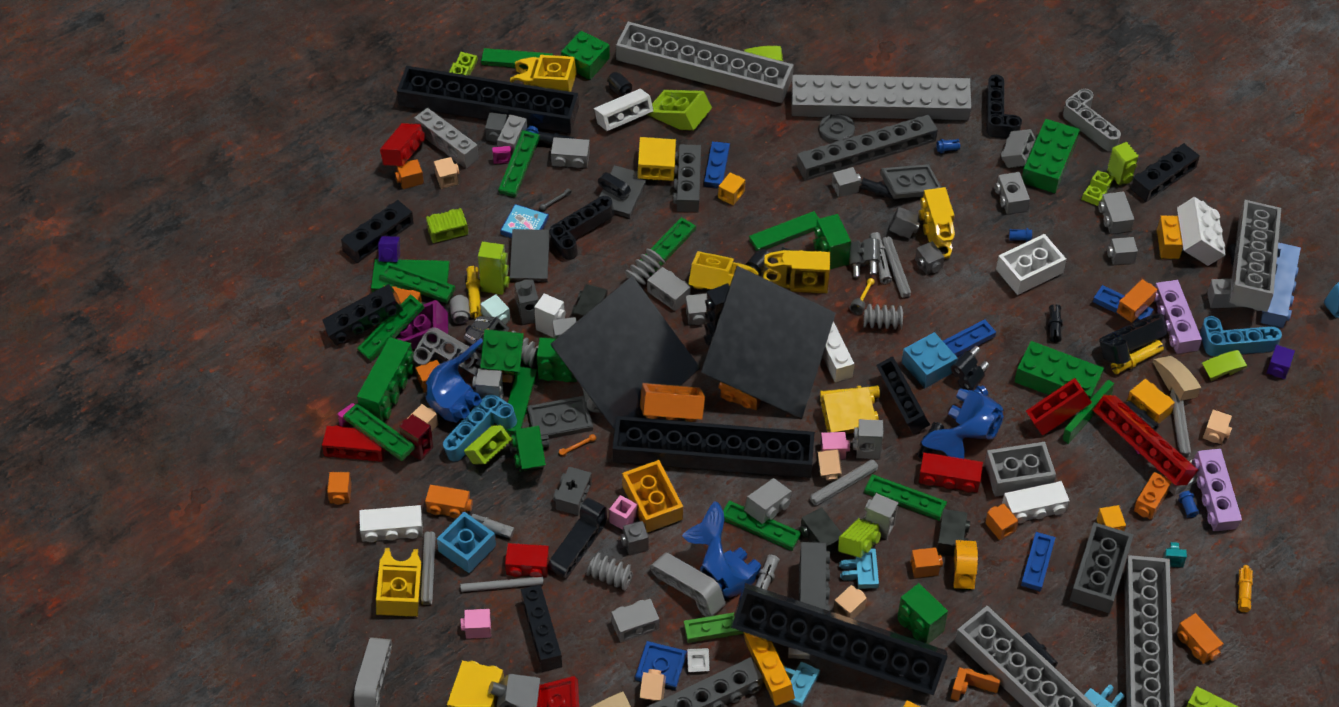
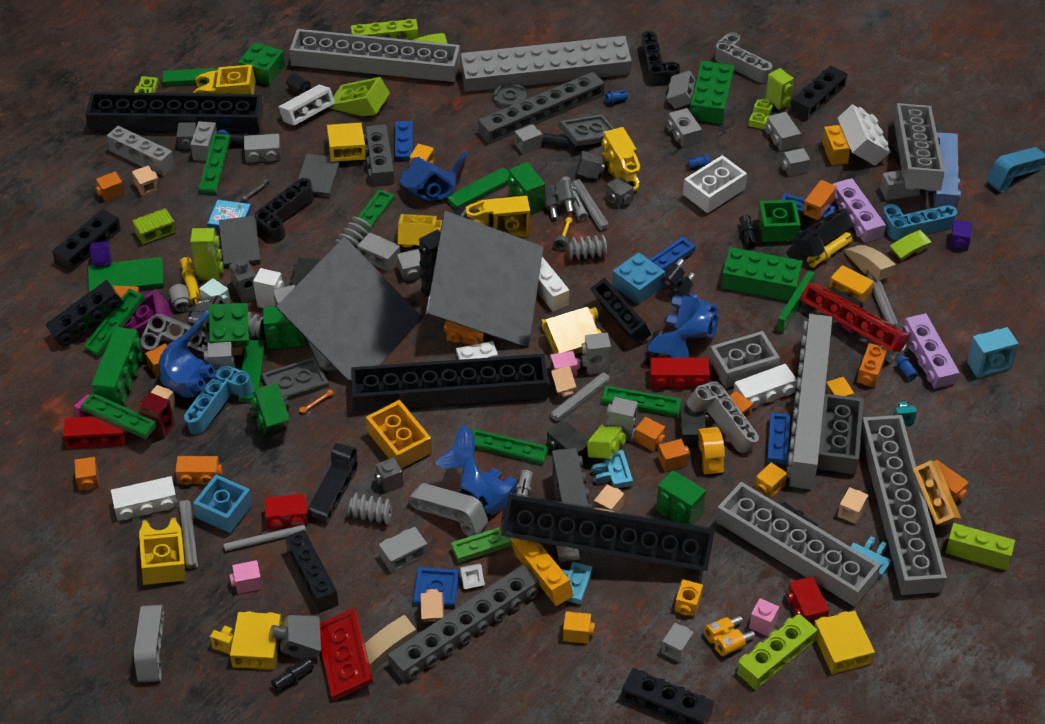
camera: 10 degrees left, 5 degrees down
green tile [379,262,455,303] -> none
red brick [380,123,425,166] -> none
lime brick [464,425,511,465] -> none
light grey piece [471,514,515,539] -> none
dark pink tile [492,146,511,164] -> none
dark grey brick [553,467,592,516] -> none
black beam [598,172,631,199] -> none
bright pink brick [609,495,637,530] -> none
orange brick [640,383,705,422] -> none
light grey brick [744,478,792,524] -> none
orange bracket [951,667,1000,701] -> none
red brick [1026,378,1092,435] -> none
light nougat brick [1203,410,1232,445] -> none
light orange piece [1238,565,1253,612] -> none
none -> yellow tile [210,626,234,655]
none -> lime brick [351,19,419,40]
none -> blue hips [399,151,468,201]
none -> white hinge [456,341,498,360]
none -> orange brick [634,417,666,452]
none -> light grey beam [686,382,759,454]
none -> light orange brick [754,463,787,499]
none -> green brick [758,200,801,242]
none -> light grey brick [786,314,832,490]
none -> light nougat brick [837,487,868,524]
none -> light orange brick [913,460,961,527]
none -> medium azure brick [967,327,1019,378]

